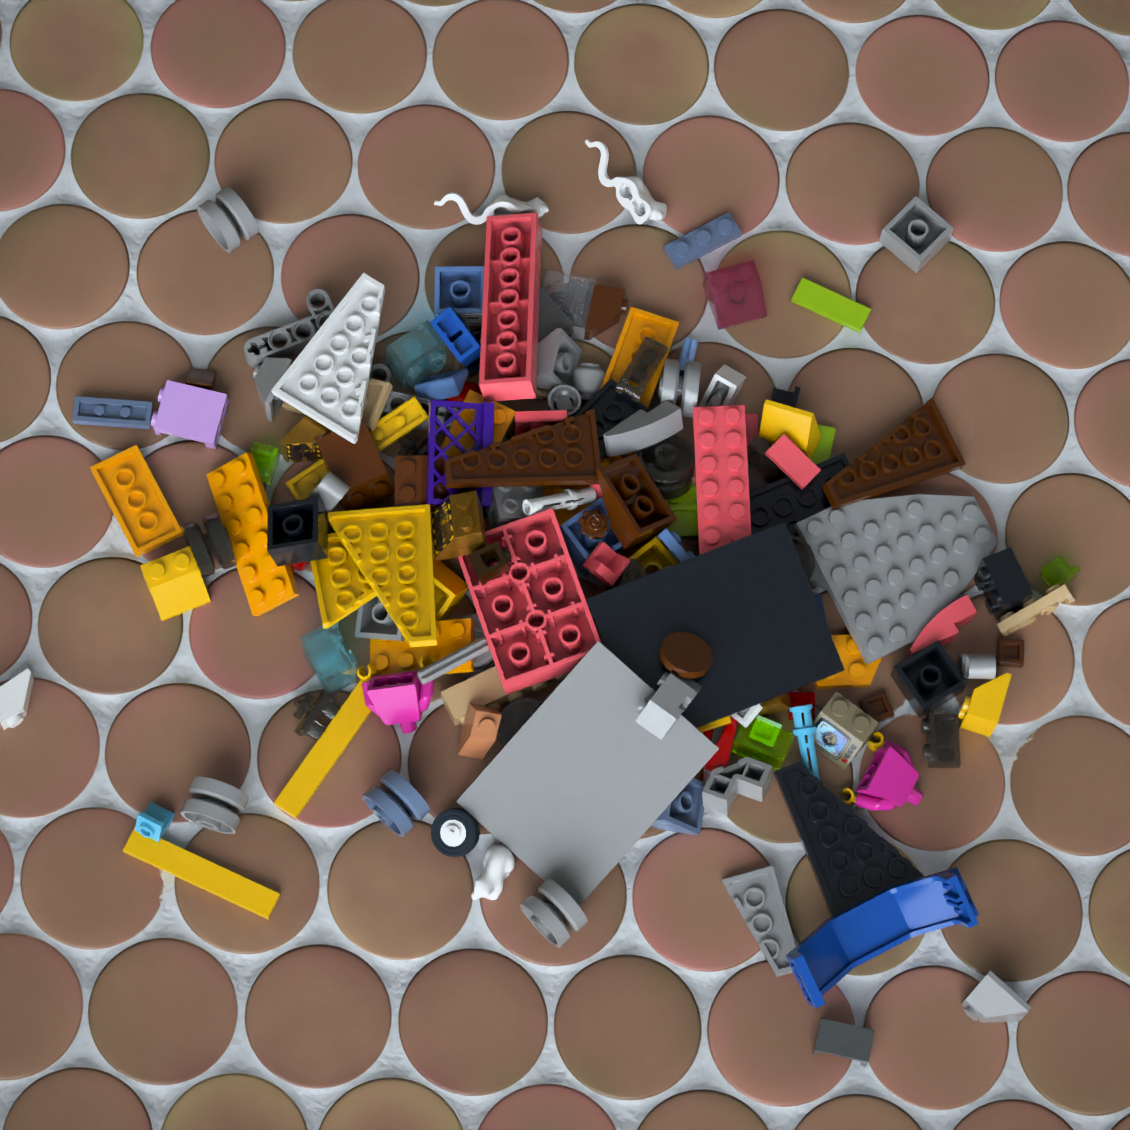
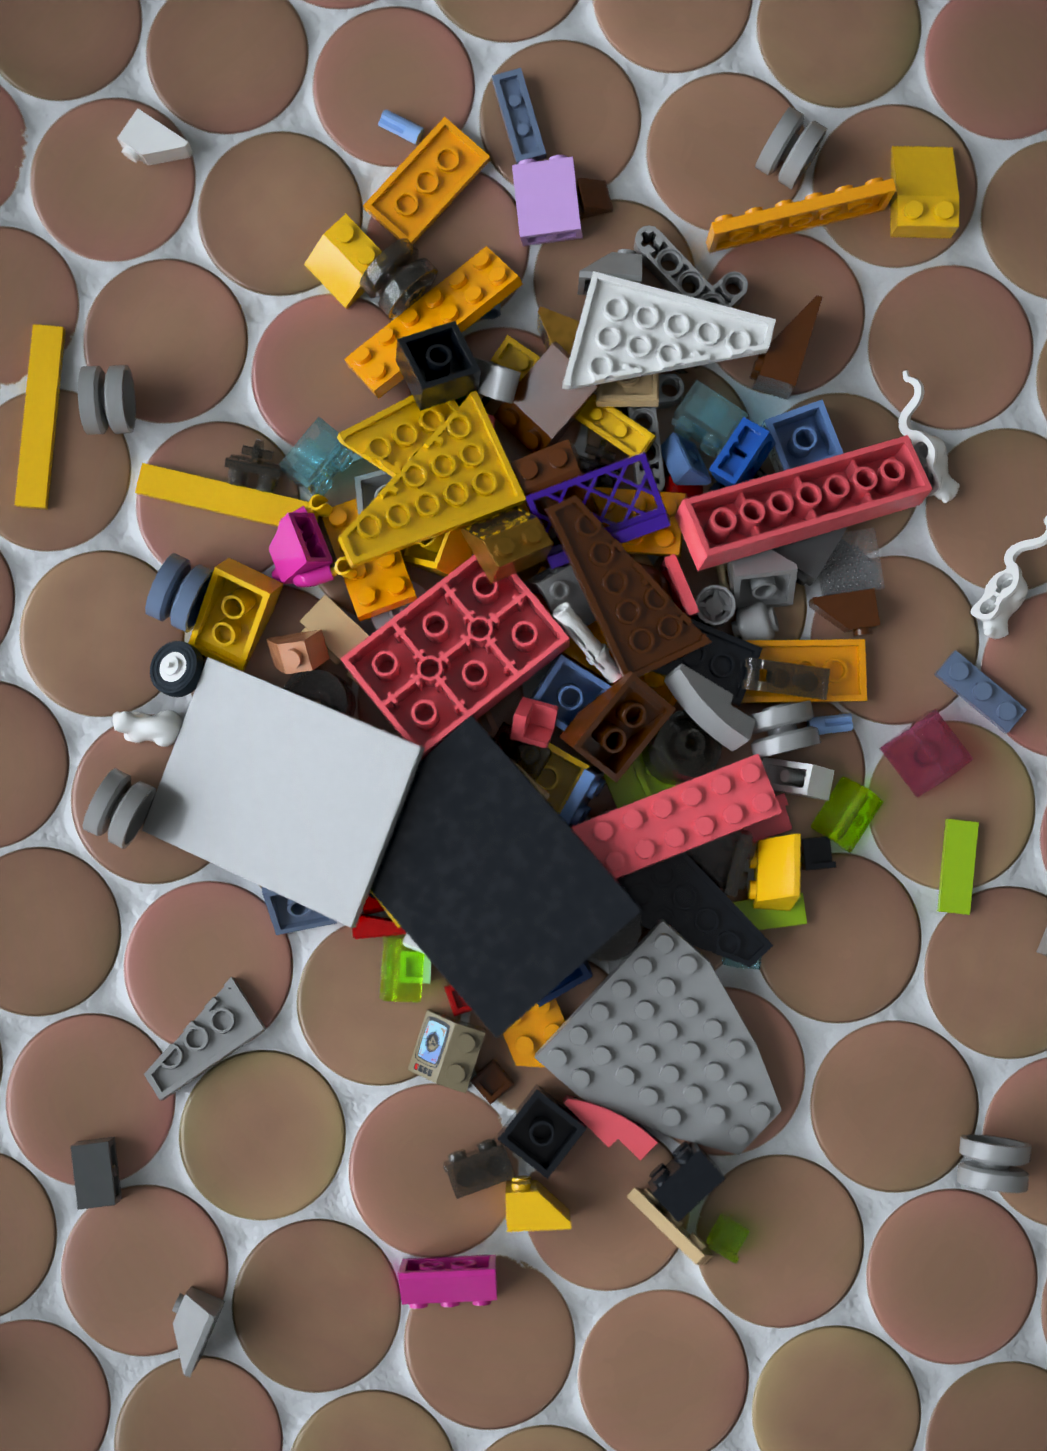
camera: 75 degrees right, 15 degrees up
medium azure bracket [135,802,175,842] -> none
clear neon green panel [251,442,280,485] -> none
light grey axle [417,637,489,684] -> none
dark brown brick [468,541,512,586] -> none
reddish brown plant [578,509,610,540] -> none
light grey brick [635,670,702,740] -> none
reddish brown tile [659,632,713,679] -> none
light grey brick [702,757,773,816] -> none
coral tile [765,434,821,490] -> none
black wing [774,762,924,917] -> none
blue panel [786,867,979,1009] -> none
medium azure pin [789,704,820,780] -> none
reddish brown wing [822,397,966,510] -> none
dark pink torso [841,732,923,811] -> none
light grey beam [958,653,996,679] -> none
reddish brown tile [996,638,1024,668] -> none
none -> yellow slope [188,558,283,671]
none -> light blue piece [378,109,424,145]
none -> dark pink slope [398,1255,497,1309]
none -> light orange plate [706,177,896,253]
none -> reddish brown slope [750,295,822,400]
none -> clear neon green panel [810,776,884,853]
none -> yellow slope [890,146,959,238]
none -> light grey wheel [957,1134,1032,1193]

